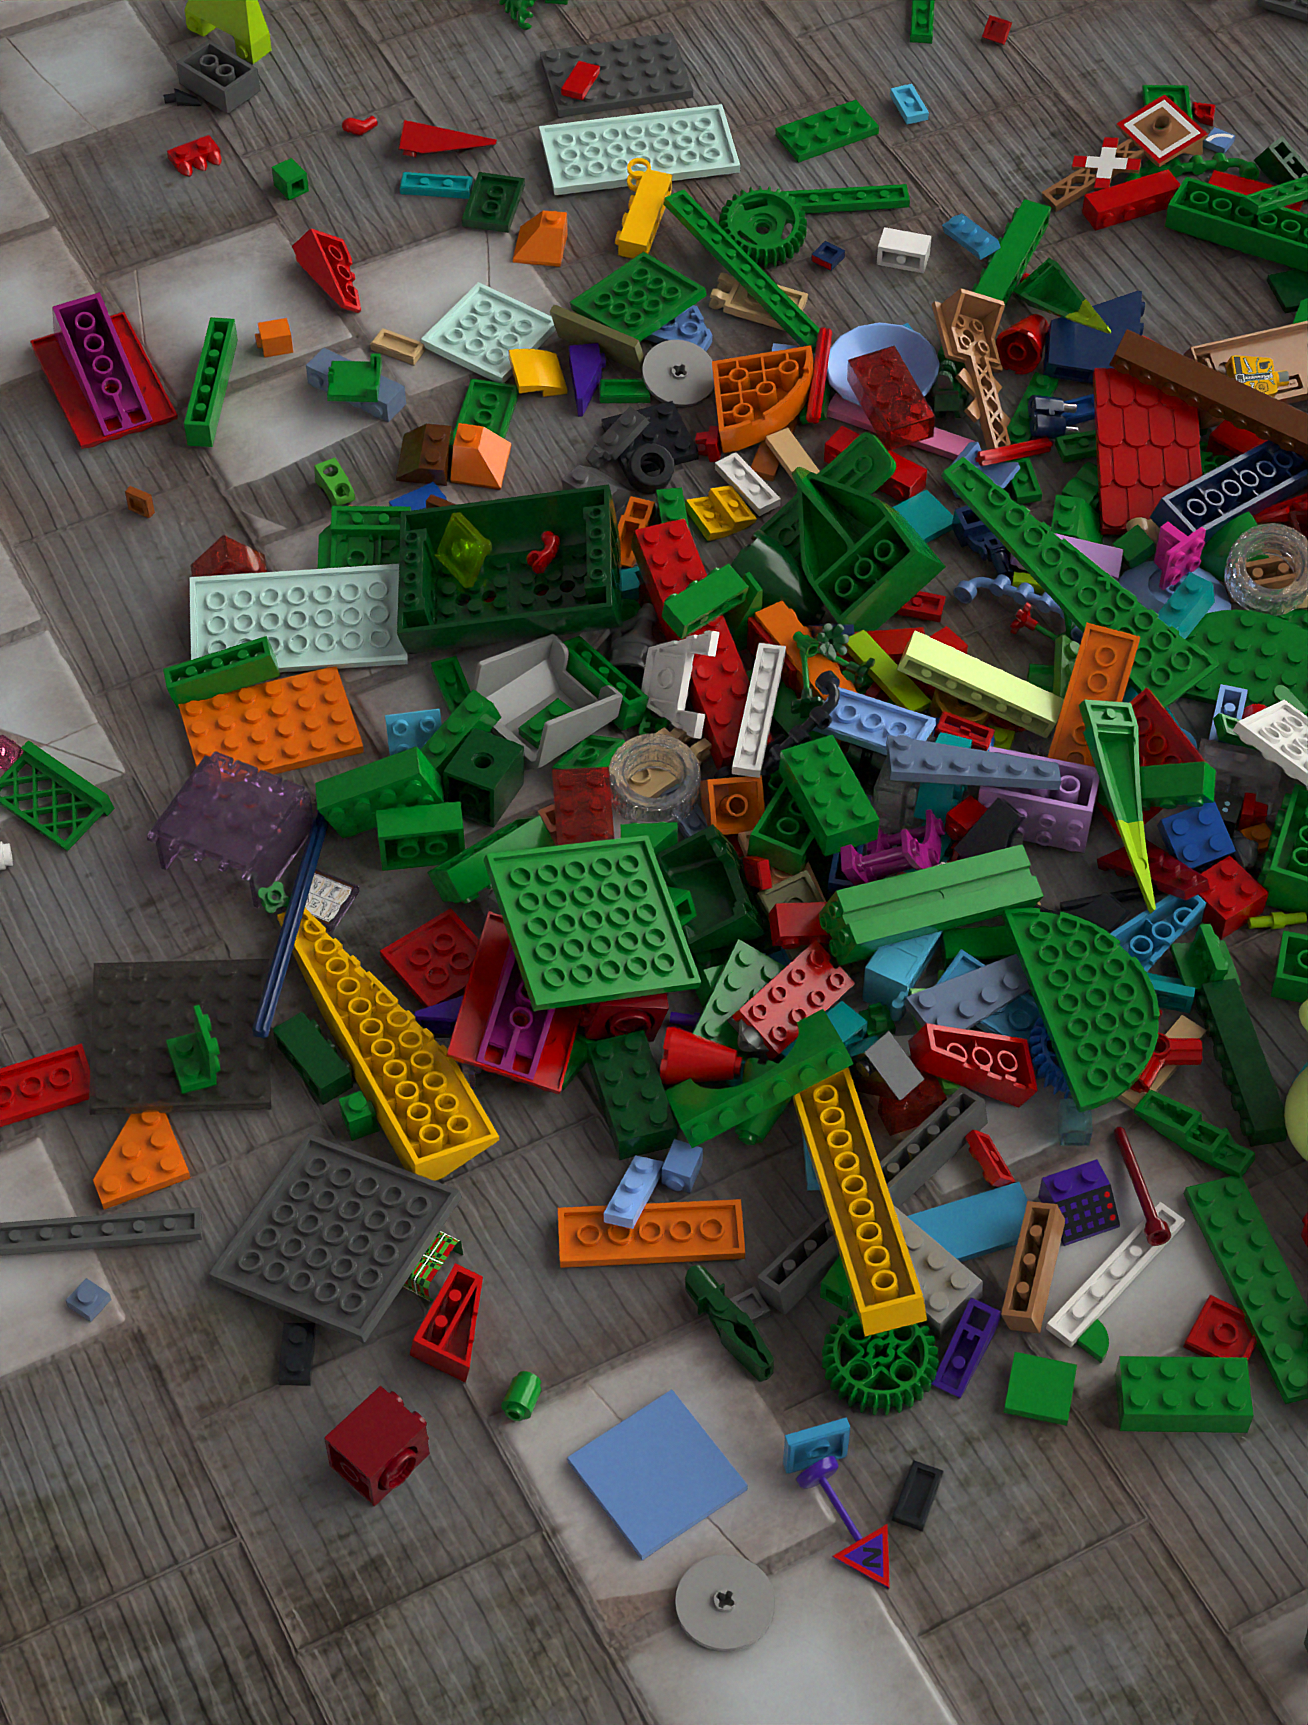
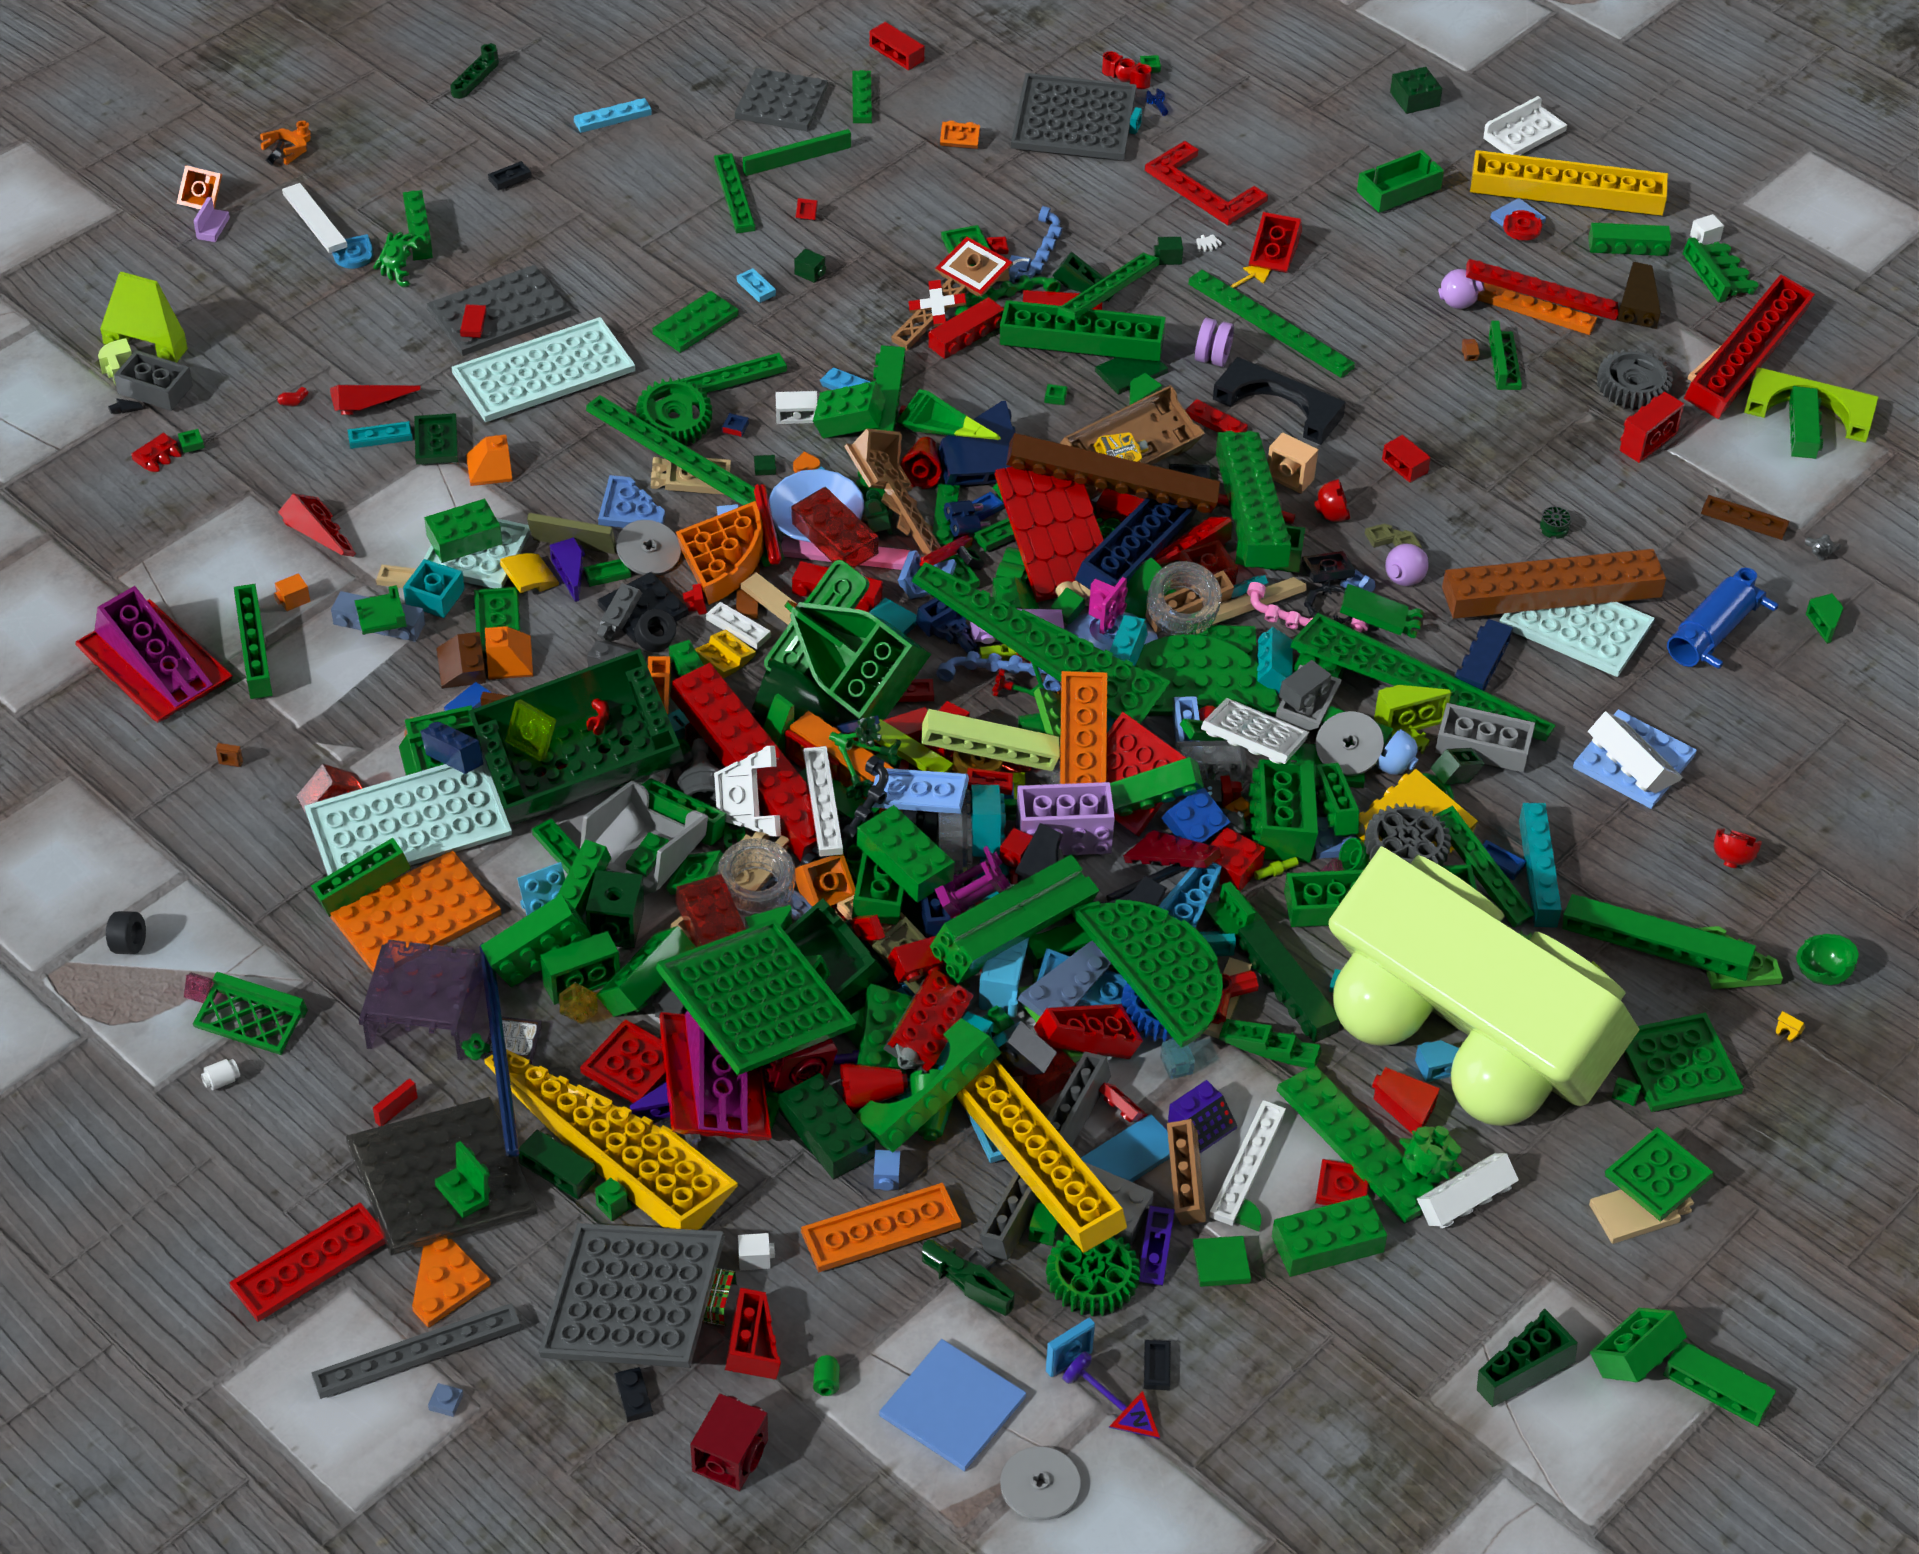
camera: 20 degrees left, 5 degrees down
green brick [272,158,309,200] -> none
bright green leg [314,457,355,506] -> none
green plate [570,252,707,342] -> none
light blue plate [604,1155,664,1229] -> none
yellow hinge [615,158,672,259] -> none
green brick [661,563,749,640] -> none
sand blue wing [886,735,1061,790] -> none
green plate [1079,699,1156,914] -> none
dark red piece [1114,1127,1171,1246] -> none
none -> yellowish green brick [98,338,132,385]
none -> green plate [178,429,204,453]
none -> red tile [373,1078,418,1127]
none -> teal brick [403,559,465,618]
none -> dark blue brick [421,722,484,774]
none -> green brick [424,498,502,563]
none -> clear yellow brick [559,982,598,1024]
none -> white brick [738,1233,775,1271]
none -> dark green tile [754,455,776,475]
none -> orange tile [793,451,820,473]
none -> dark green brick [794,249,826,283]
none -> green brick [813,381,886,438]
none -> black tile [956,546,985,570]
none -> medium blue bar [1008,206,1062,283]
none -> green tile [1044,384,1068,405]

